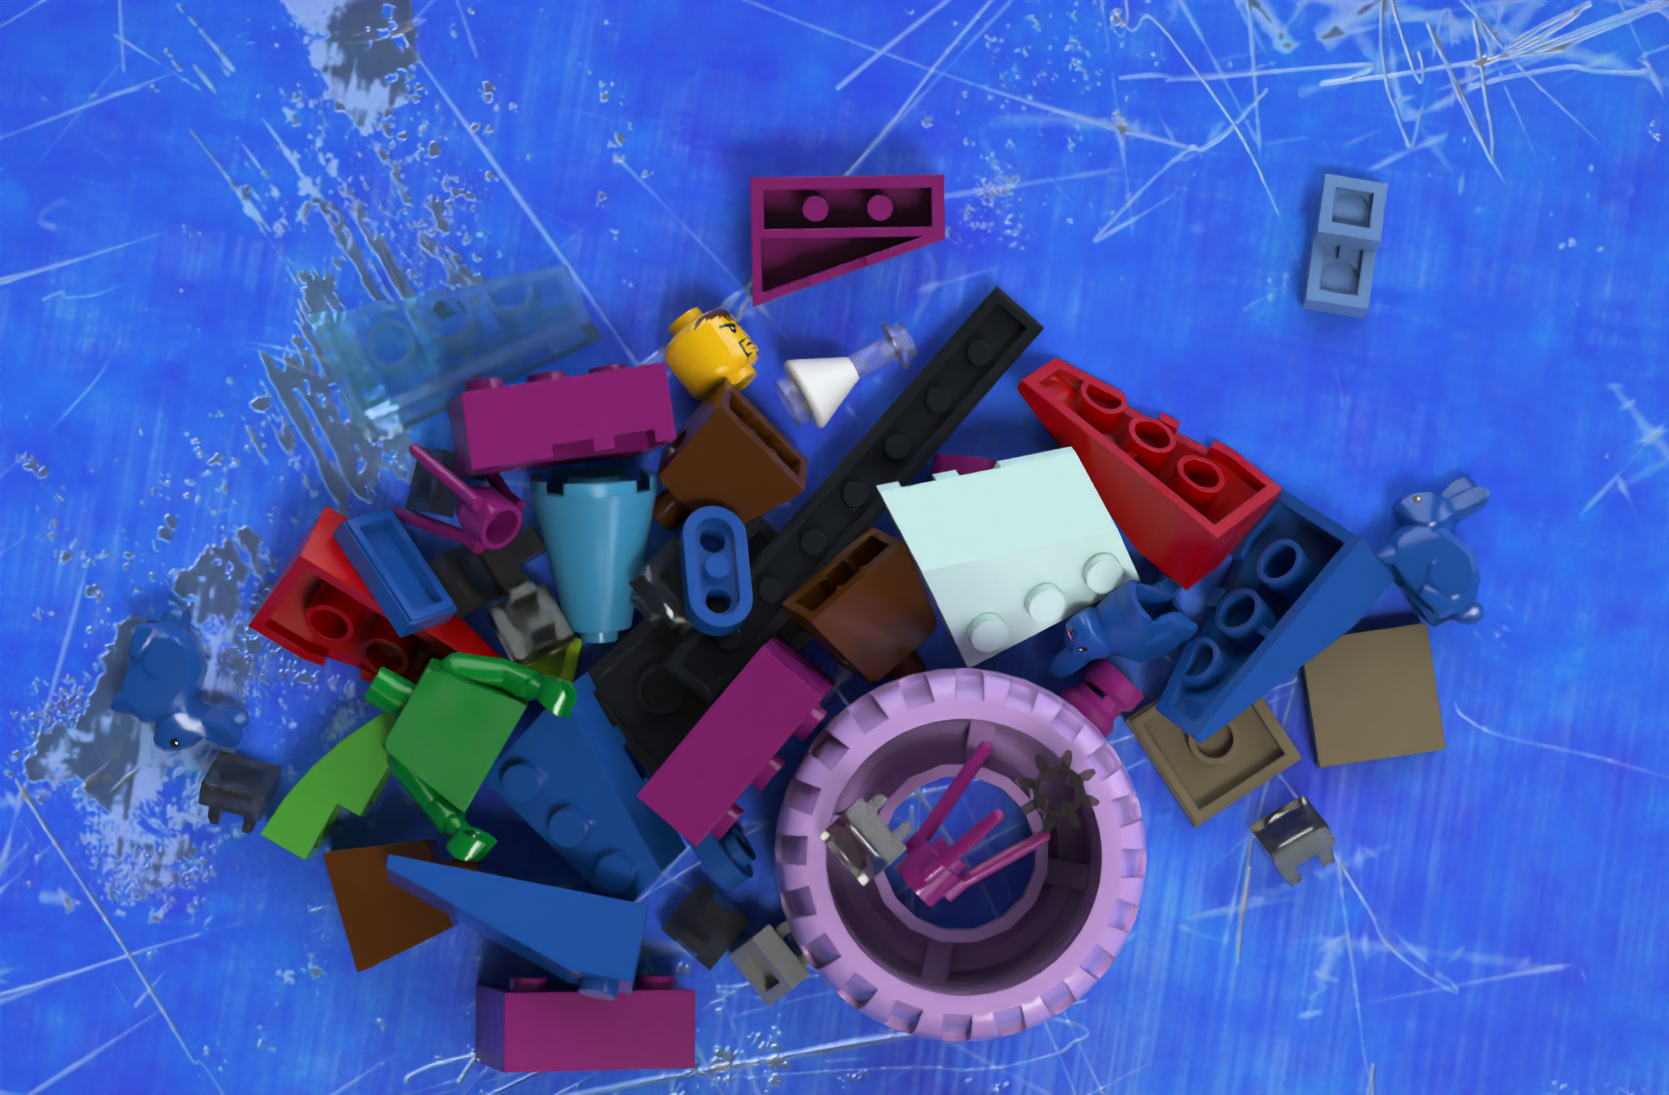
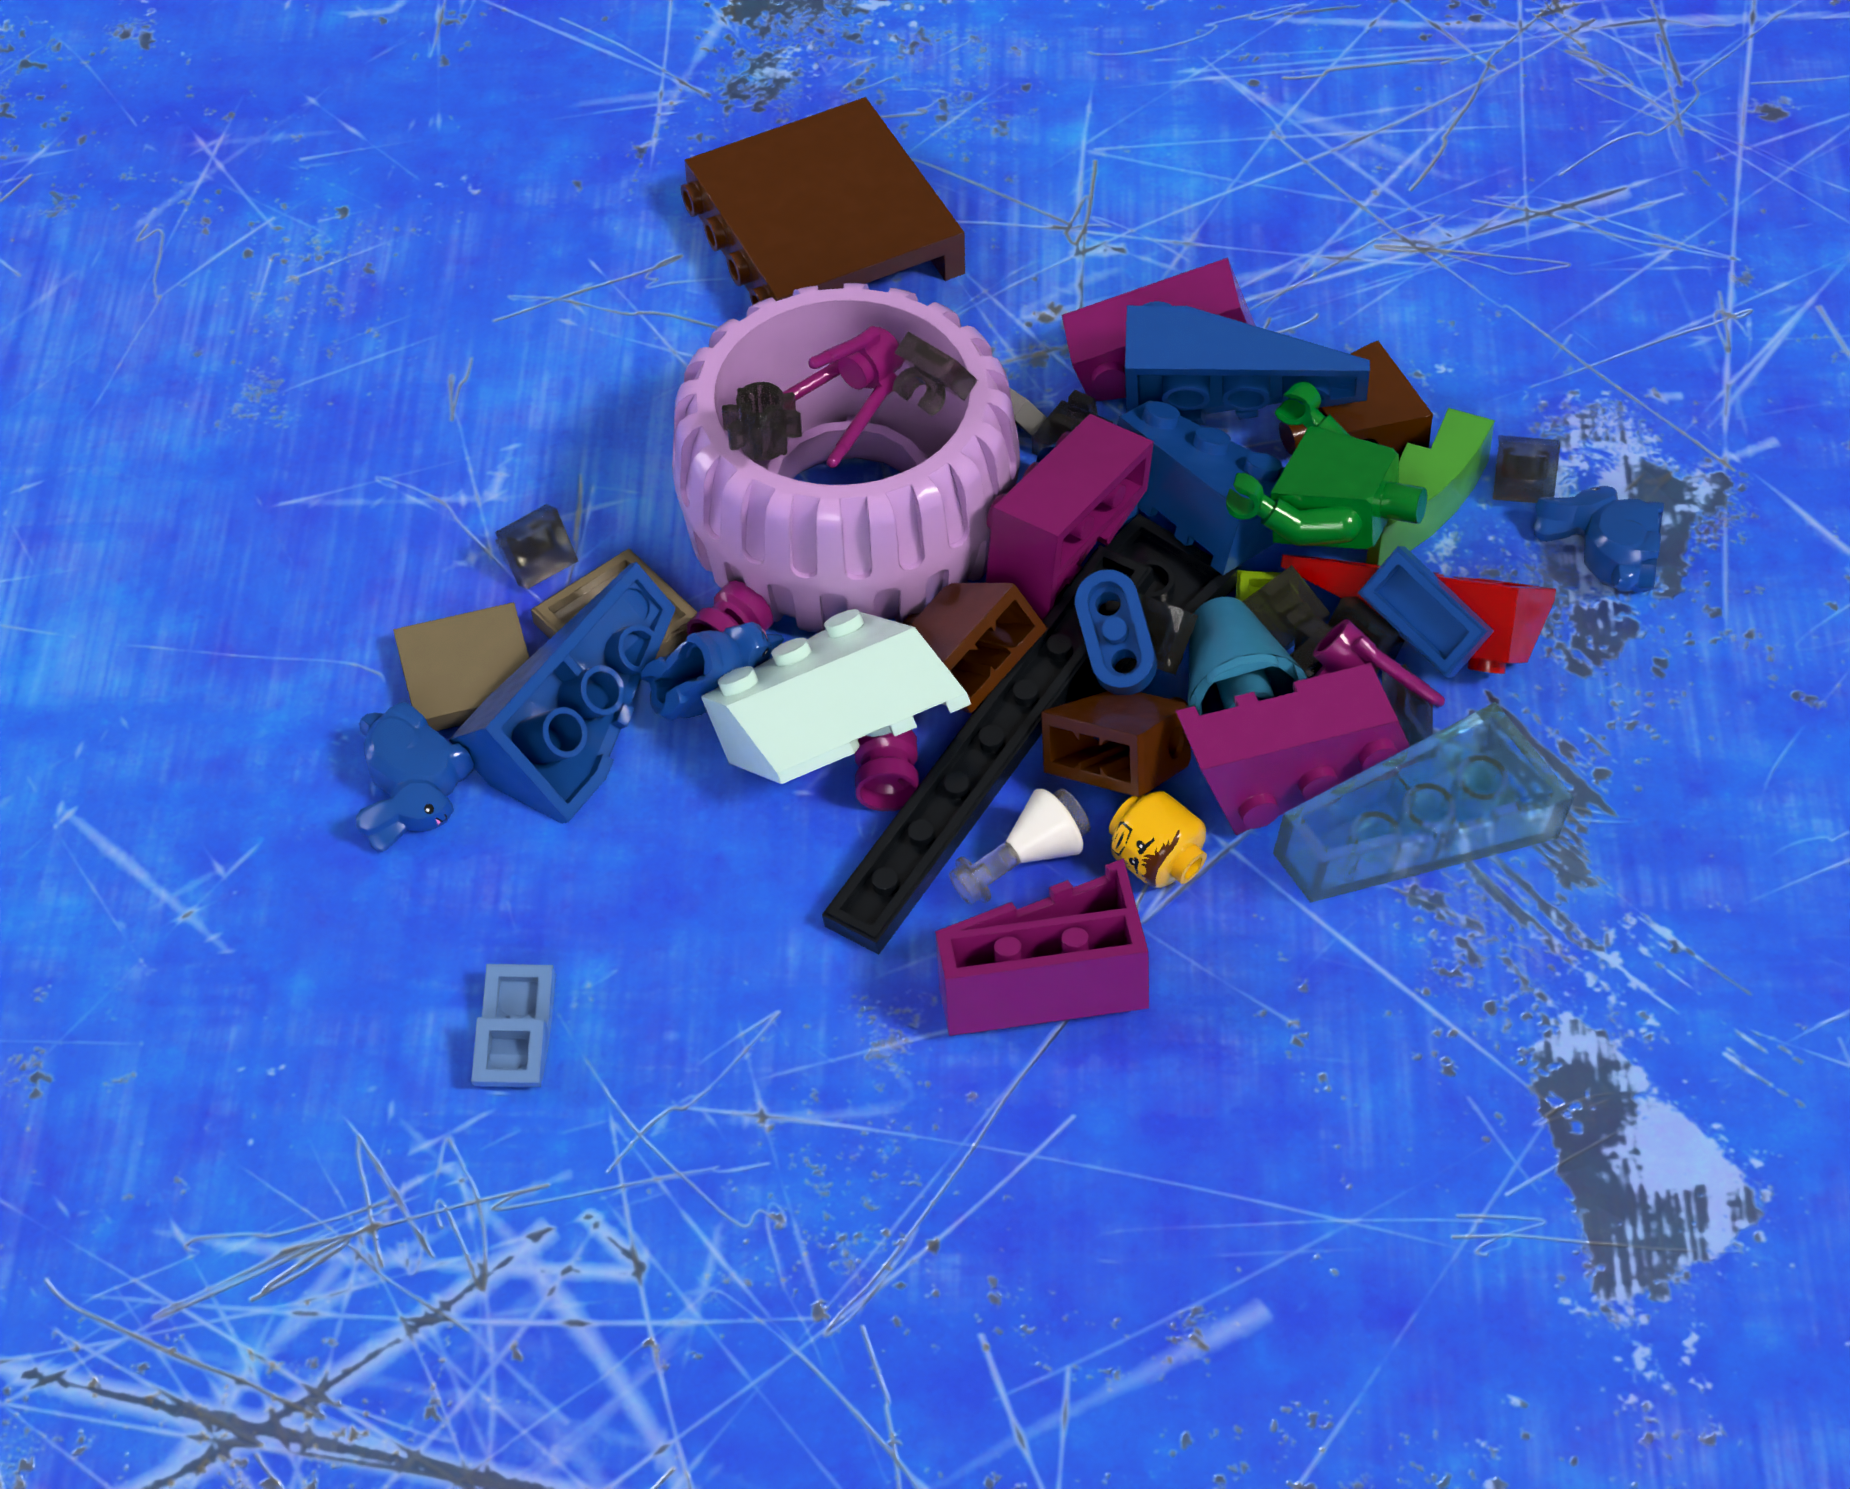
camera: 170 degrees right, 35 degrees down
red wedge [1017,358,1283,591] -> none

